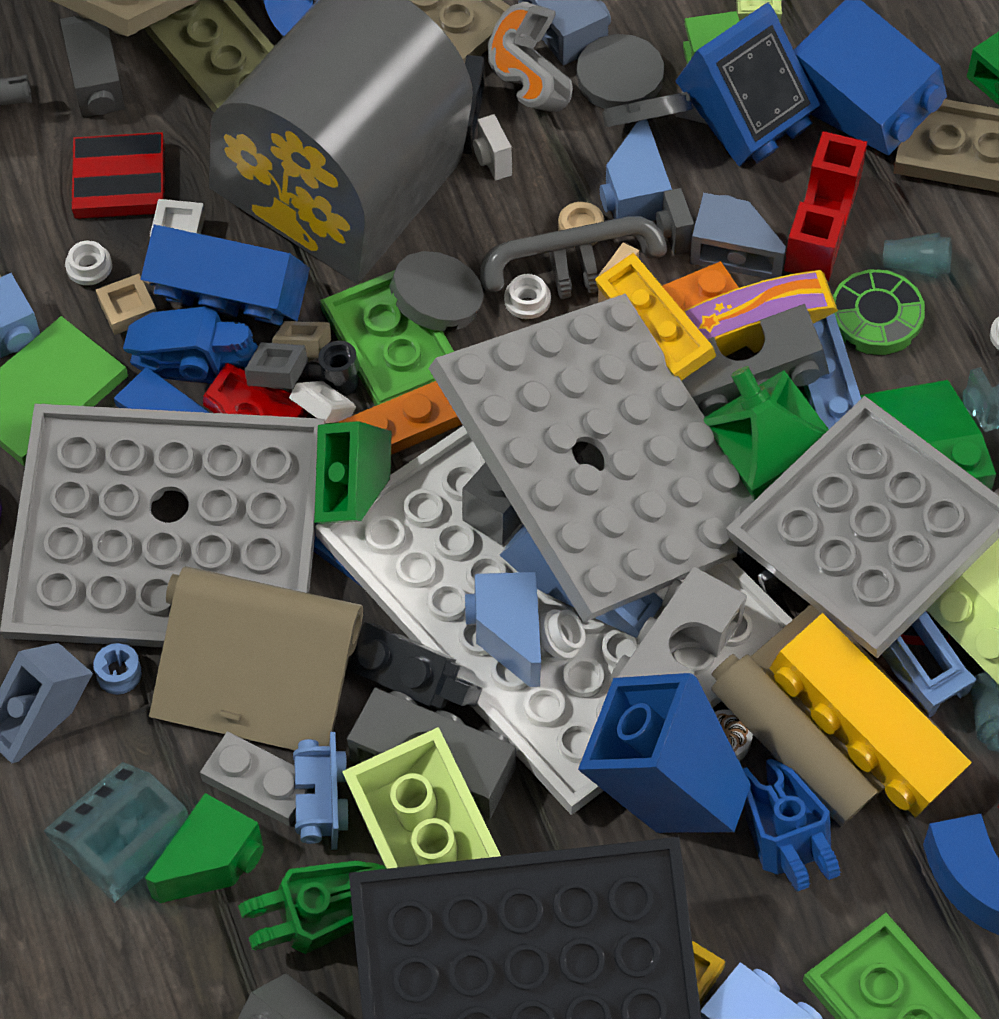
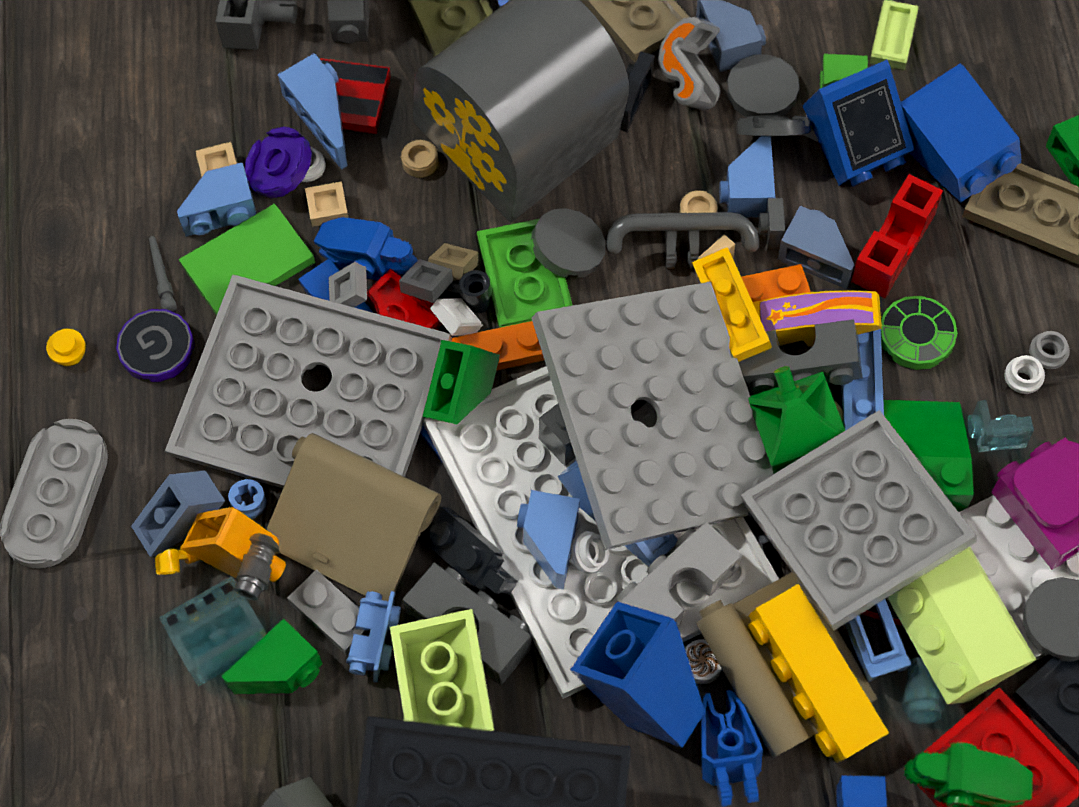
camera: 15 degrees right, 5 degrees up
blue piece [140,224,310,327] -> none
white plate [150,199,205,237] -> none
green hinge [238,861,386,954] -> none
white plate [473,114,512,181] -> none
white plate [504,274,551,319] -> none
clear light blue cone [883,232,952,279] -> none
none -> light orange torso [155,507,286,600]
none -> dark purple tile [245,126,312,199]
none -> medium blue slope [278,53,348,170]
none -> light grey plate [329,262,367,307]
none -> tan tile [401,140,439,178]

